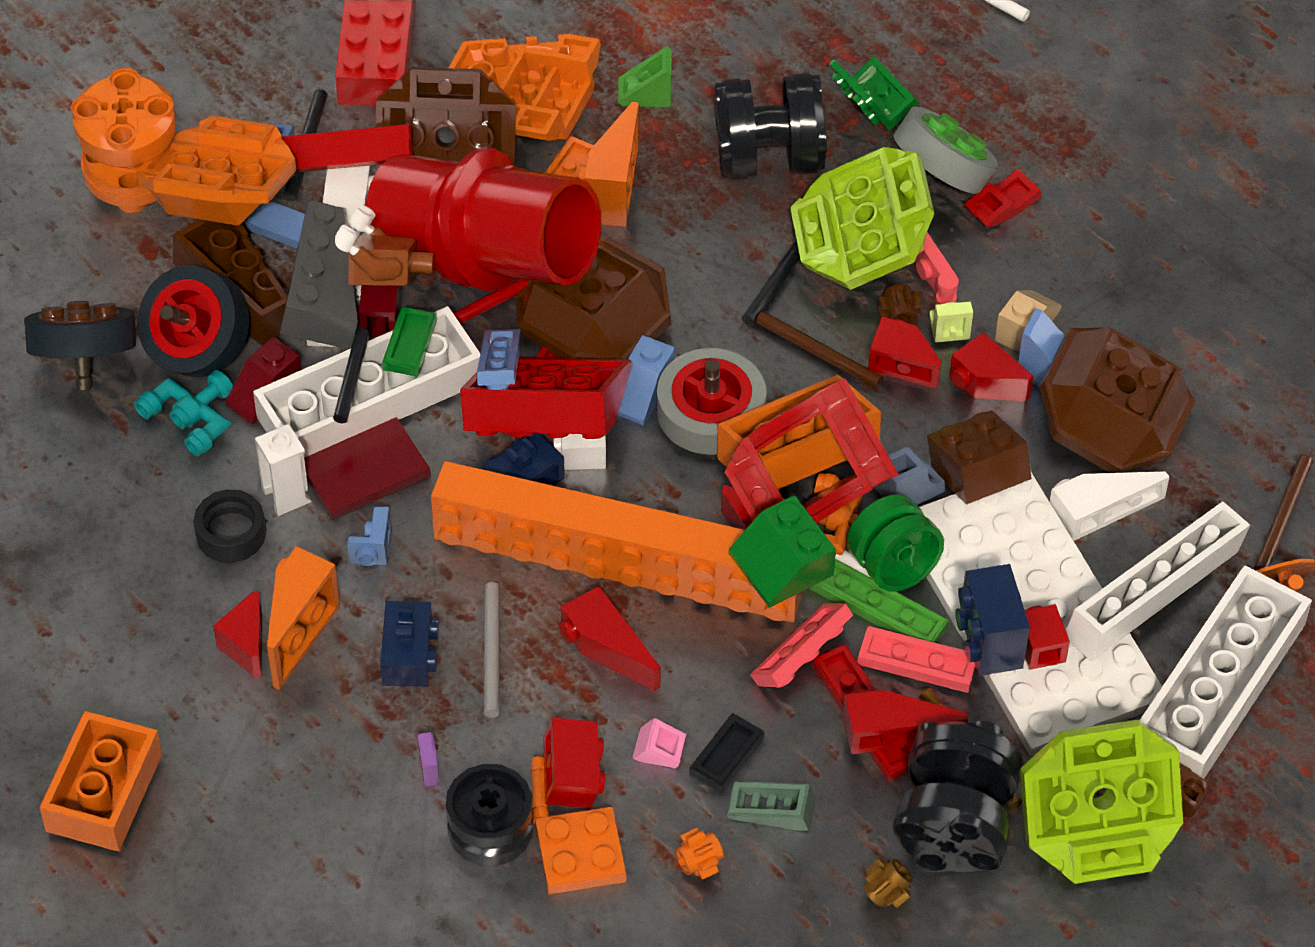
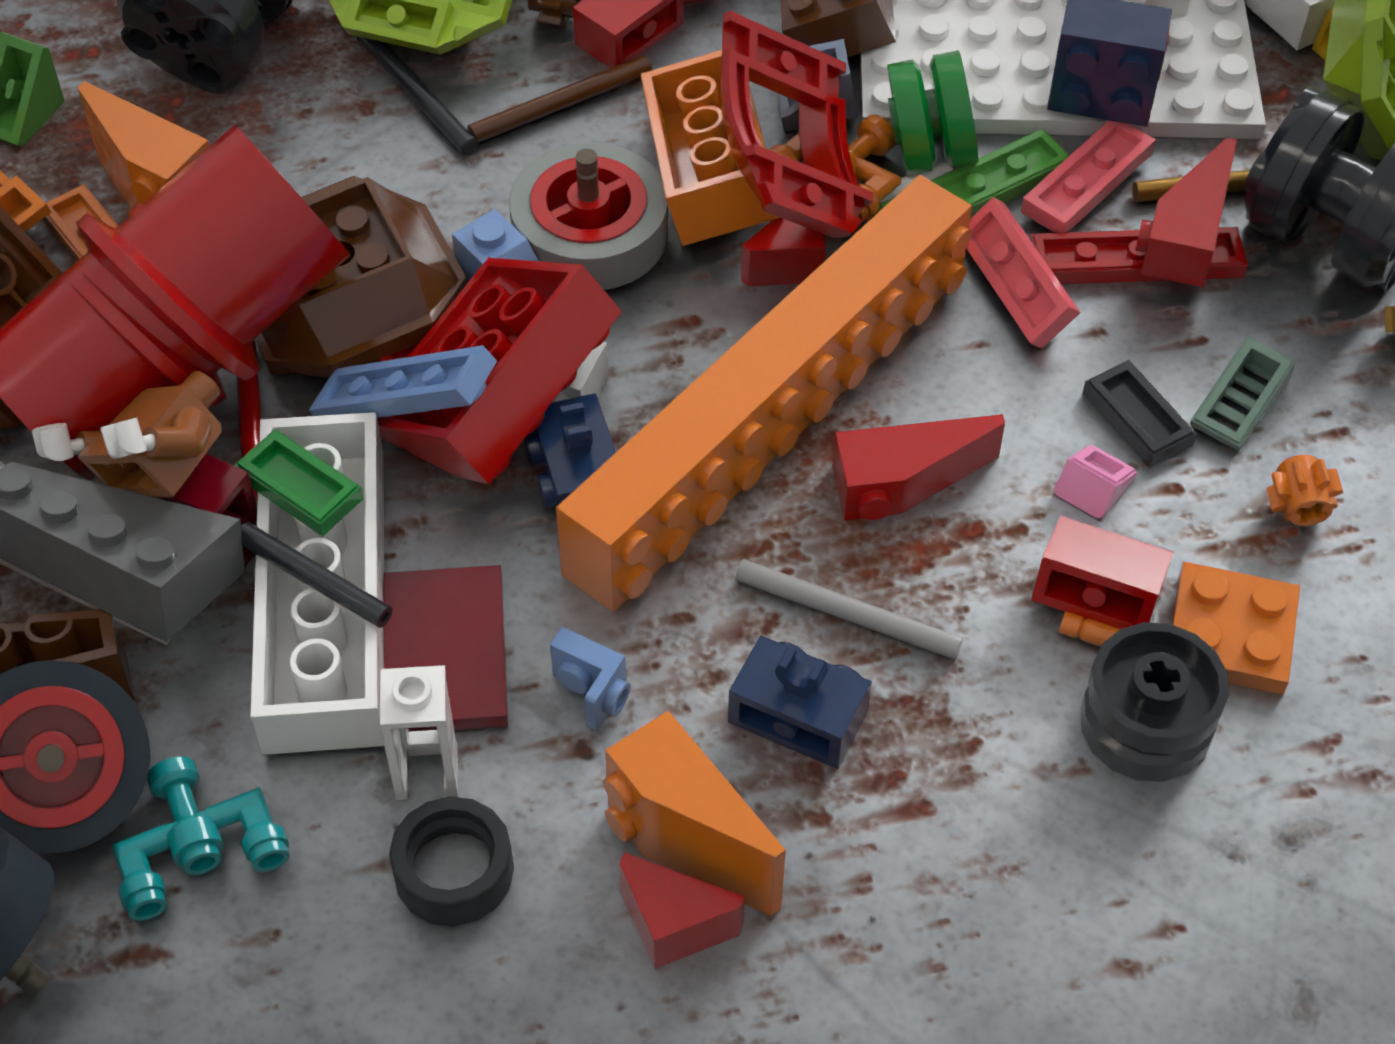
camera: 65 degrees left, 0 degrees up
dark red slope [226,337,301,425] -> none
medium lavender tile [417,732,440,787] -> none
green slope [728,495,836,608] -> none

